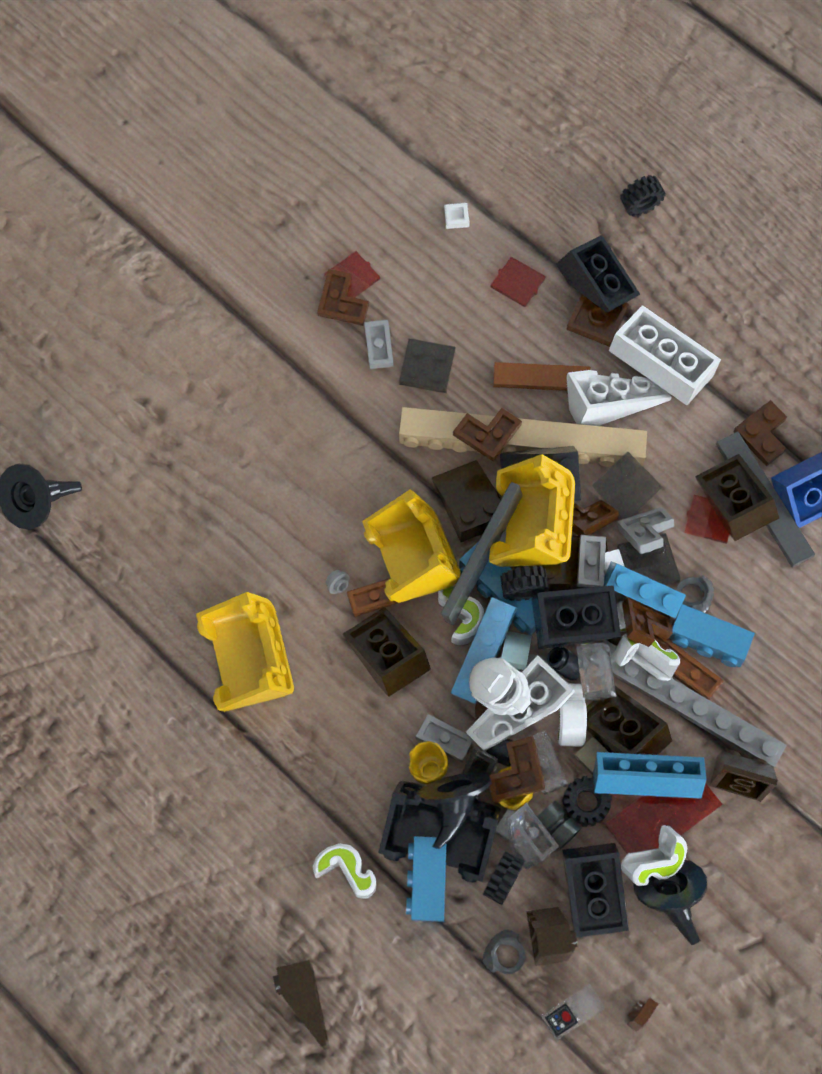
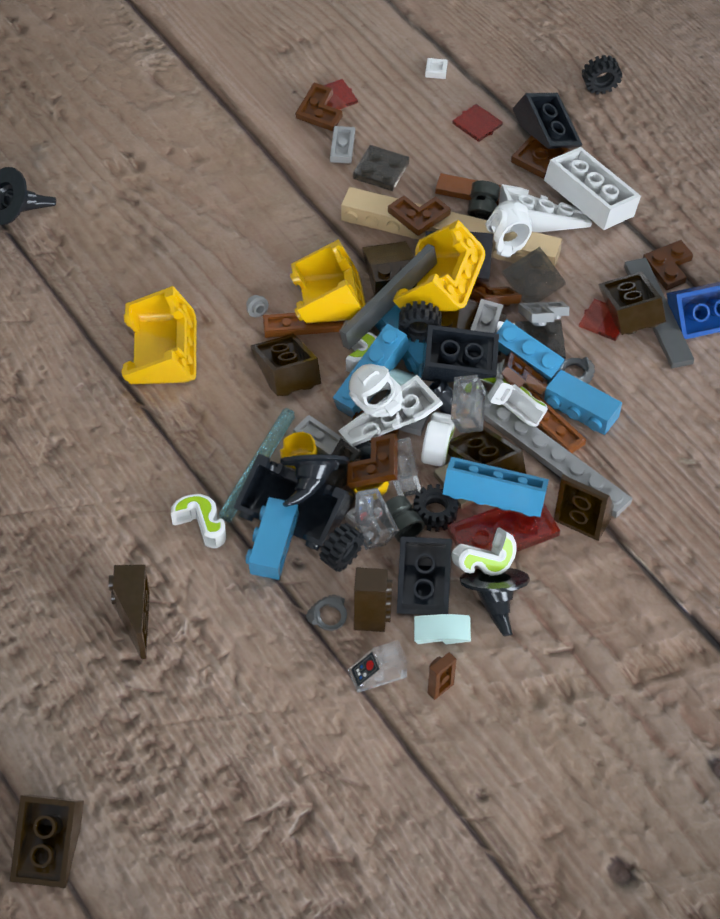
camera: 10 degrees right, 15 degrees down
none -> clear light blue axle [219,408,295,522]
none -> light aqua slope [414,614,471,645]
none -> pearl dark grey wheel [467,180,500,220]
none -> white helmet [485,200,532,258]

